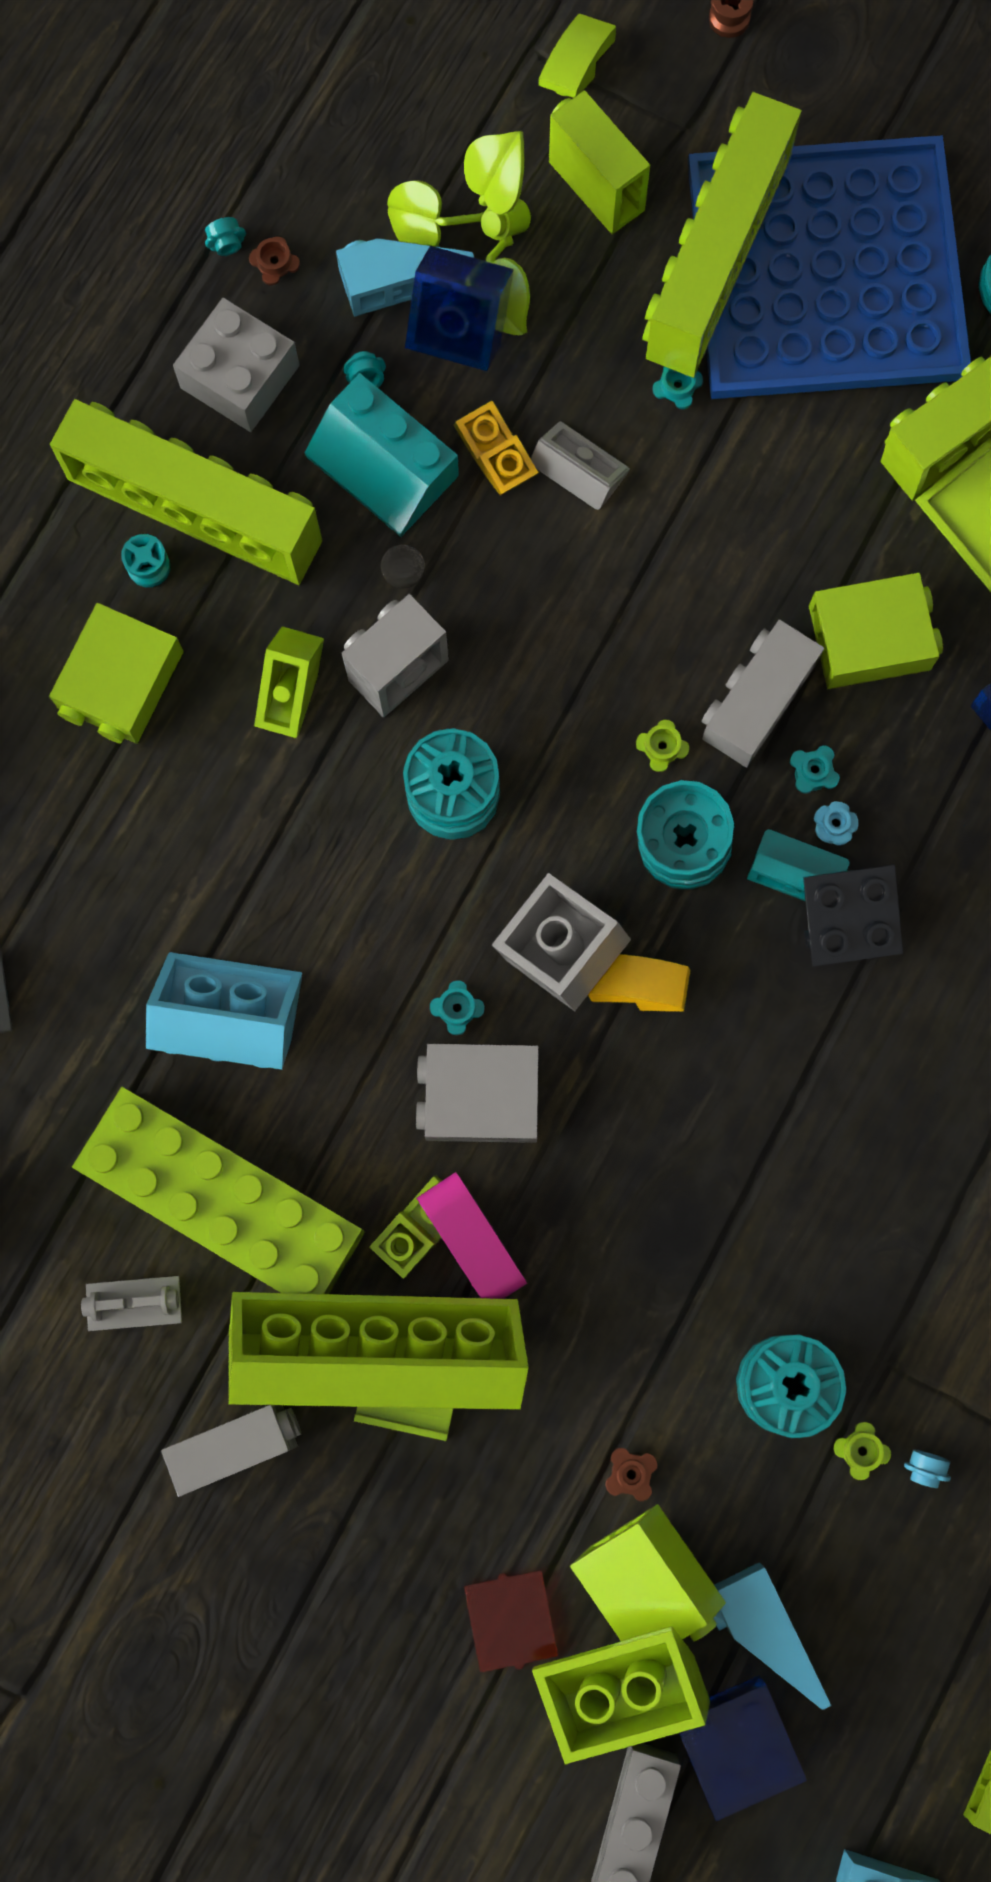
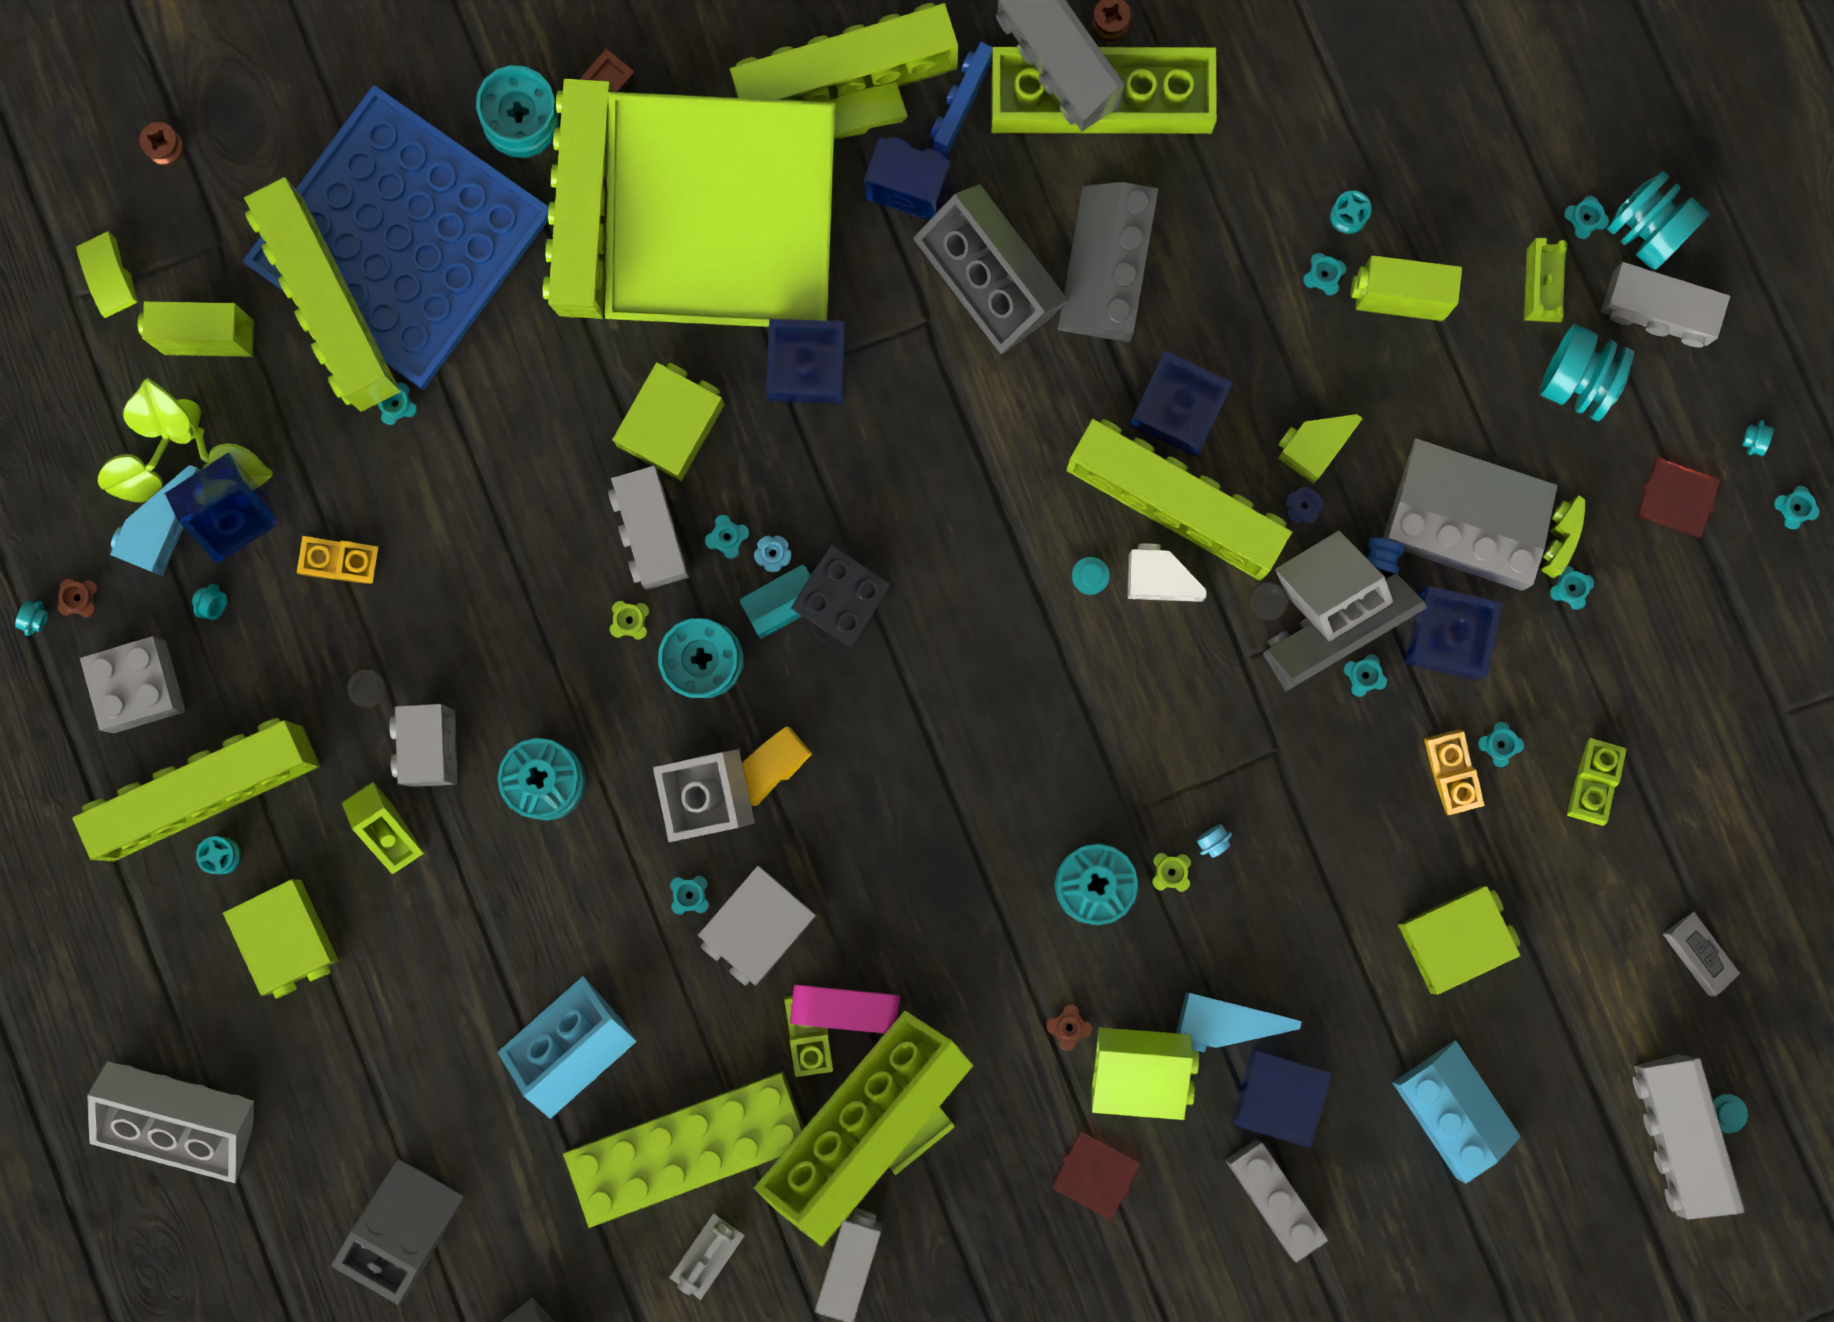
camera: 50 degrees left, 5 degrees up
teal slope [304,373,459,537] -> none
light grey slope [531,422,630,510] -> none
lime slope [532,1627,710,1764] -> none

